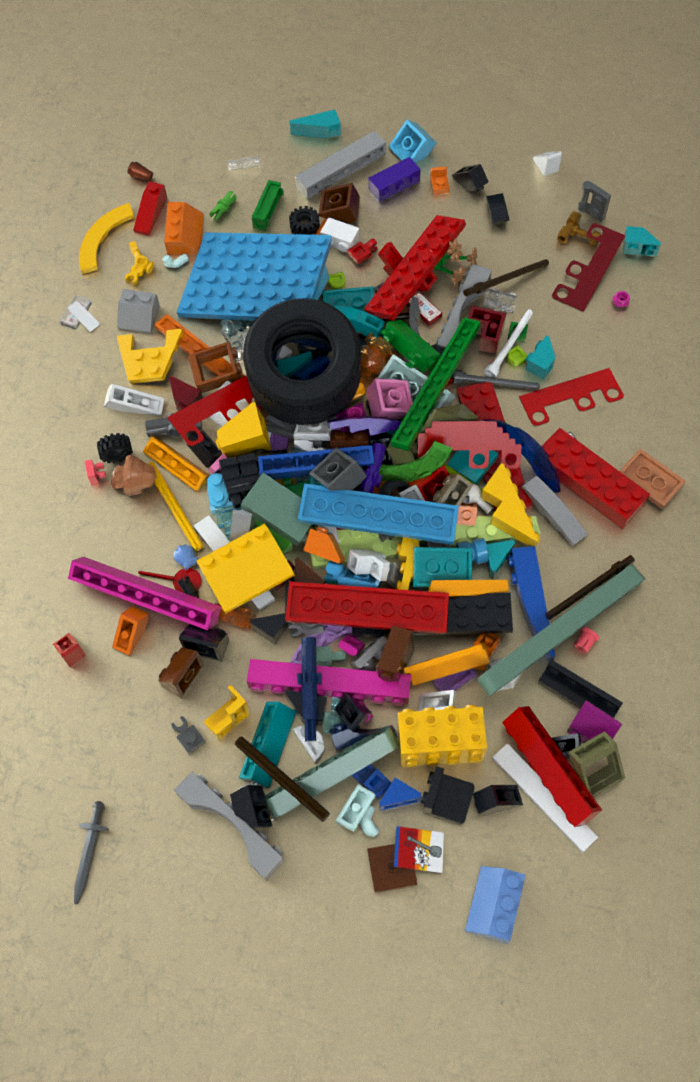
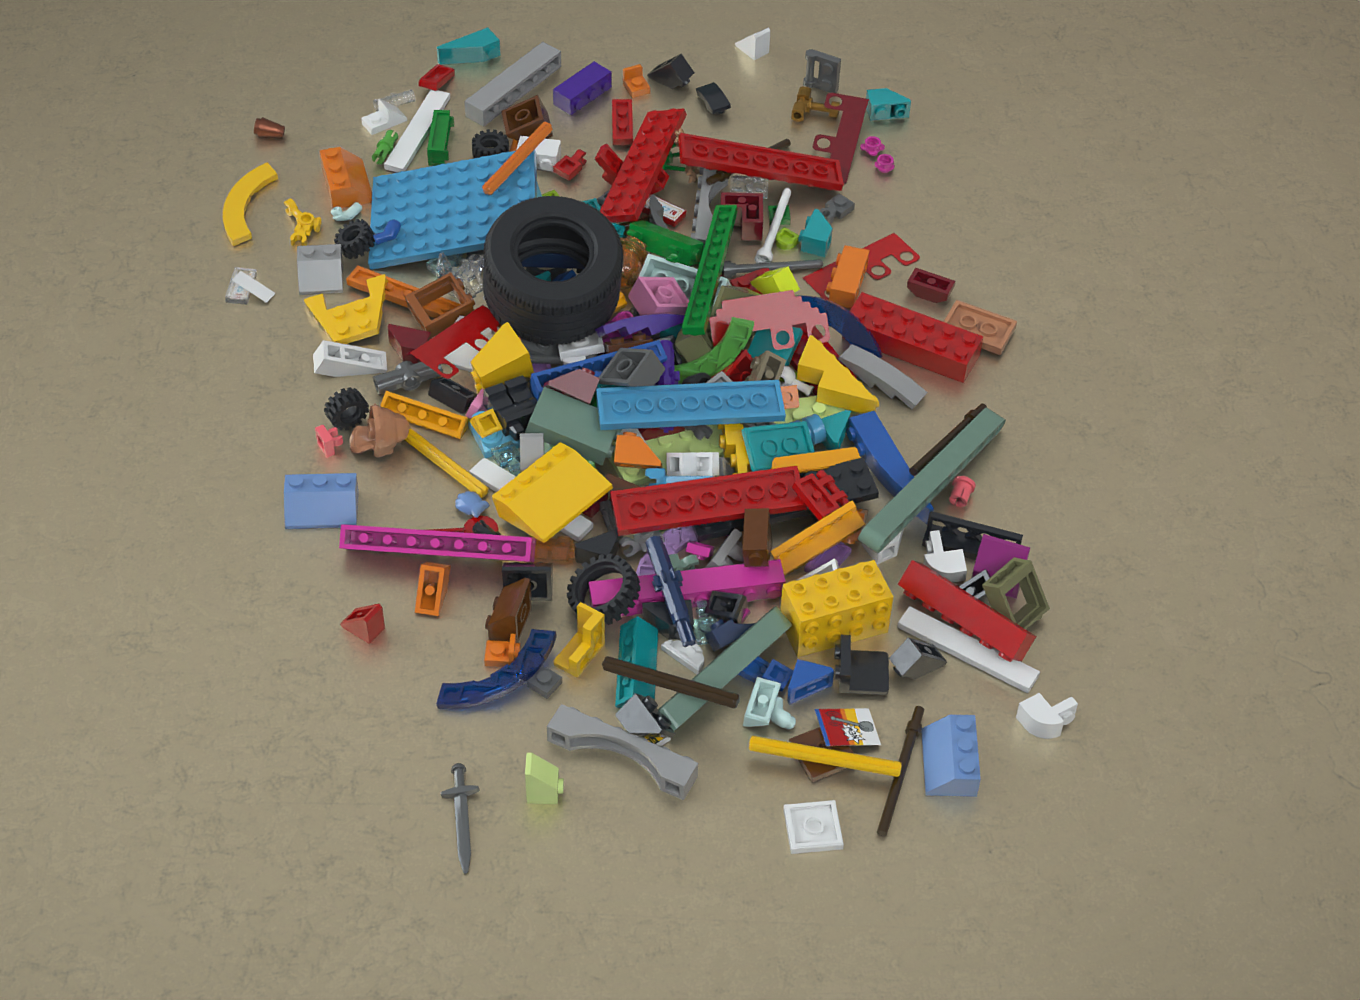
camera: 20 degrees left, 15 degrees down
red slope [133,181,168,236] -> none
medium azure slope [388,120,437,163] -> none
none -> medium blue slope [284,473,359,529]
none -> black tyre [334,219,375,259]
none -> white slope [361,99,407,135]
none -> blue arm [373,219,401,245]
none -> white tile [384,90,450,173]
none -> red tile [419,64,455,91]
none -> clear blue tile [436,629,557,709]
none -> yellow slope [470,408,503,438]
none -> orange axle [482,121,553,195]
none -> orange bracket [484,634,521,667]
none -> yellowish green slope [525,753,564,804]
none -> slope [543,368,600,404]
none -> black tyre [567,554,641,625]
none -> red plate [612,99,633,146]
none -> red plate [678,133,844,191]
none -> yellow axle [749,736,902,777]
none -> neon yellow slope [750,266,800,294]
none -> white tile [783,800,844,854]
none -> red plate [792,469,850,521]
none -> dark grey plate [819,193,855,224]
none -> orange brick [826,245,870,308]
none -> dark pink plate [860,136,885,156]
none -> dark brown bar [877,706,925,836]
none -> dark red slope [907,267,956,303]
none -> white brick [924,530,967,583]
none -> white brick [1016,693,1078,739]

